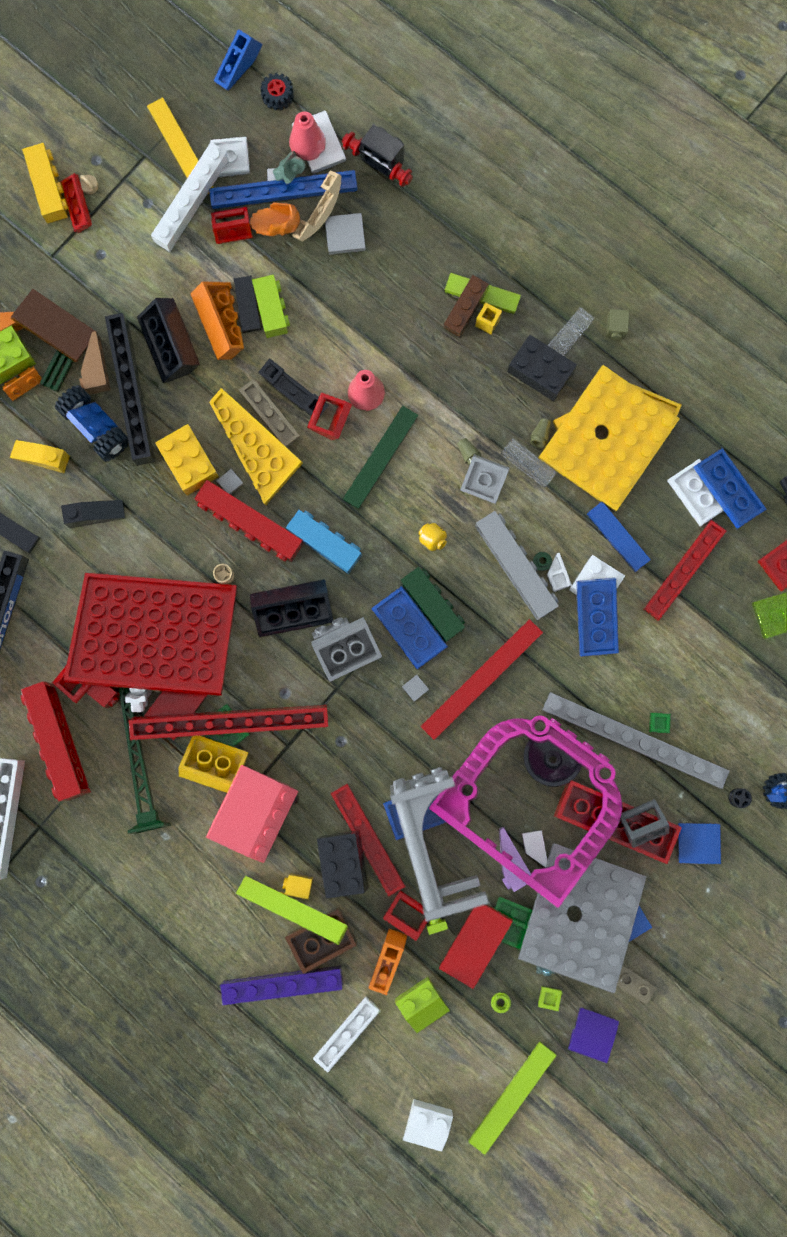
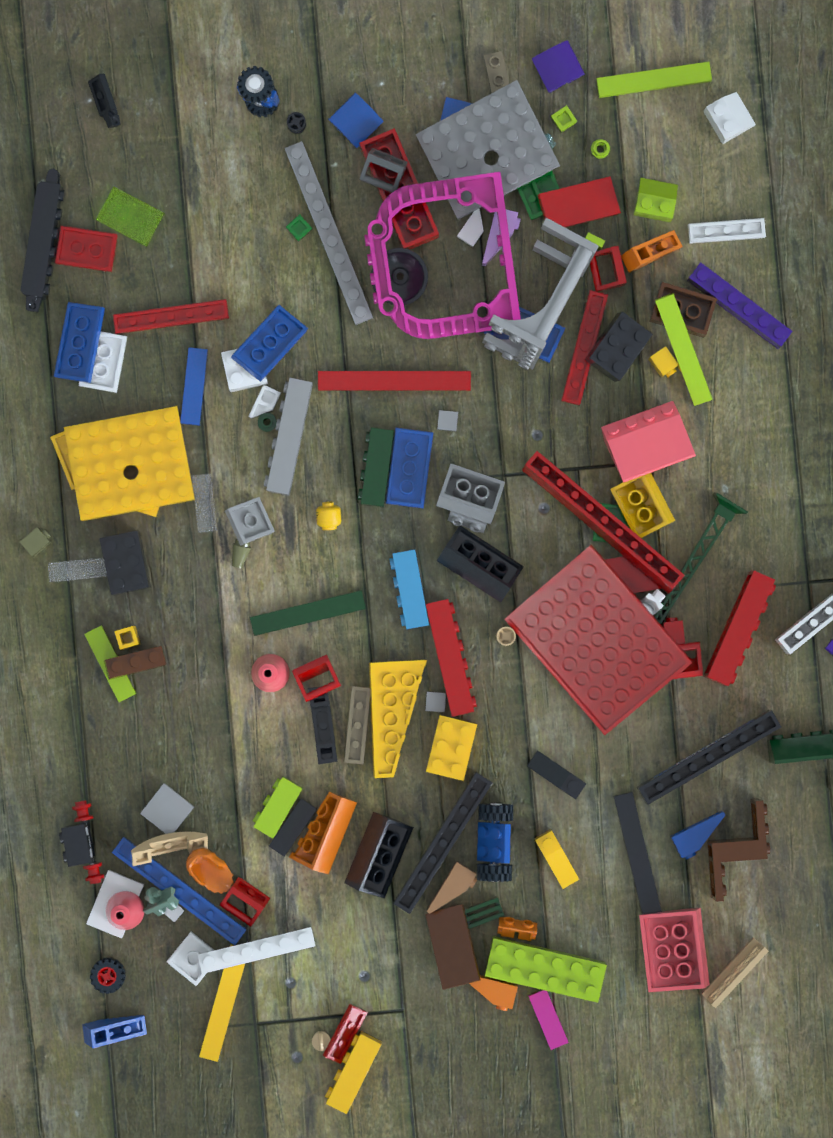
camera: 140 degrees left, 5 degrees up
olive cone [530,418,551,448] -> none

